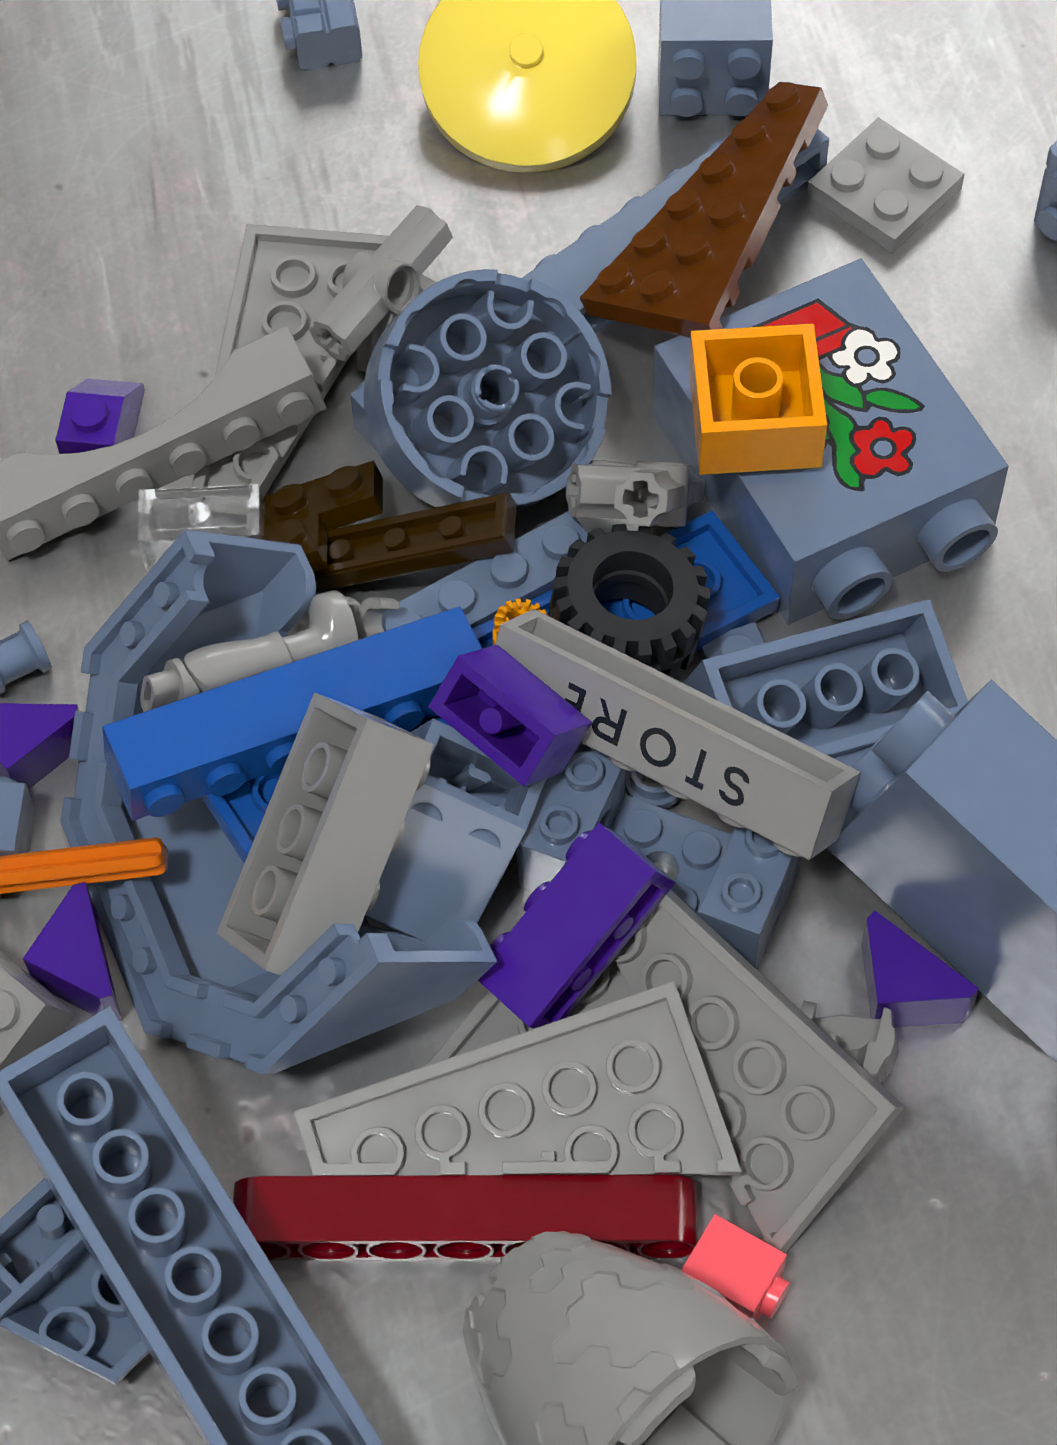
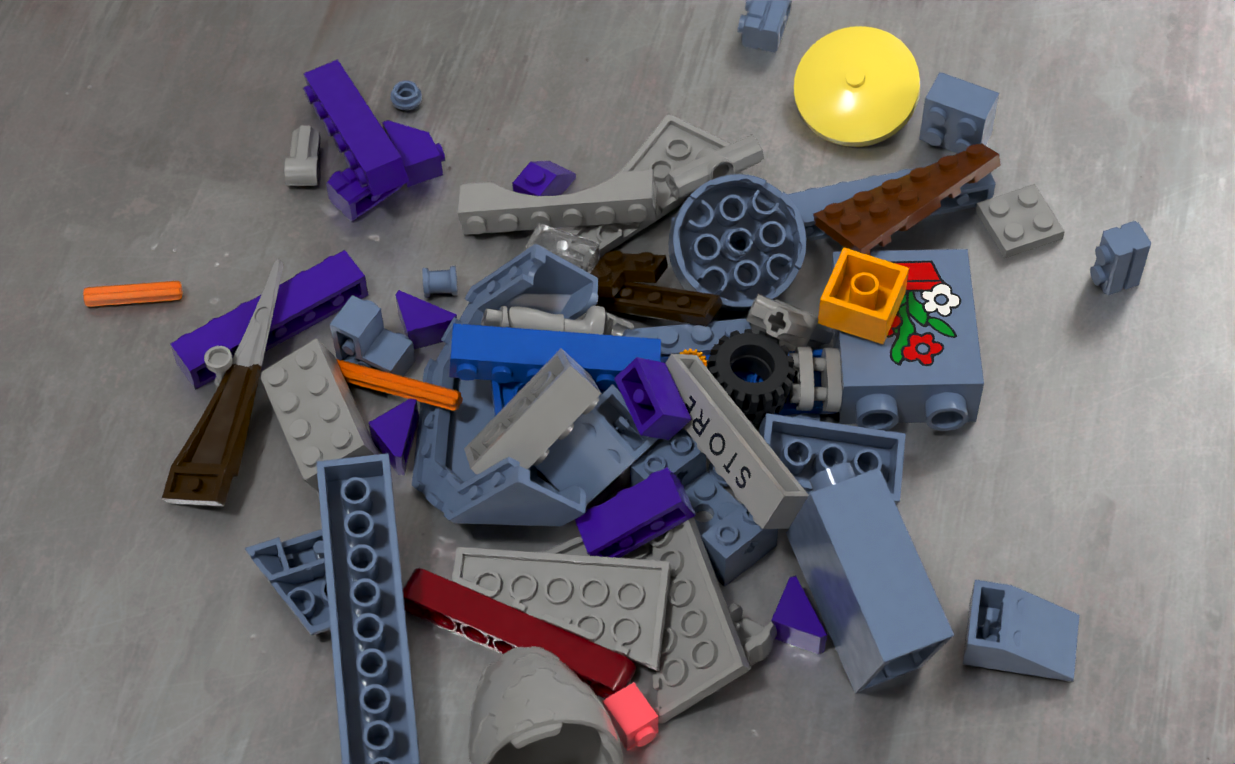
camera: 25 degrees right, 5 degrees down
none -> light grey brick [789,346,842,412]

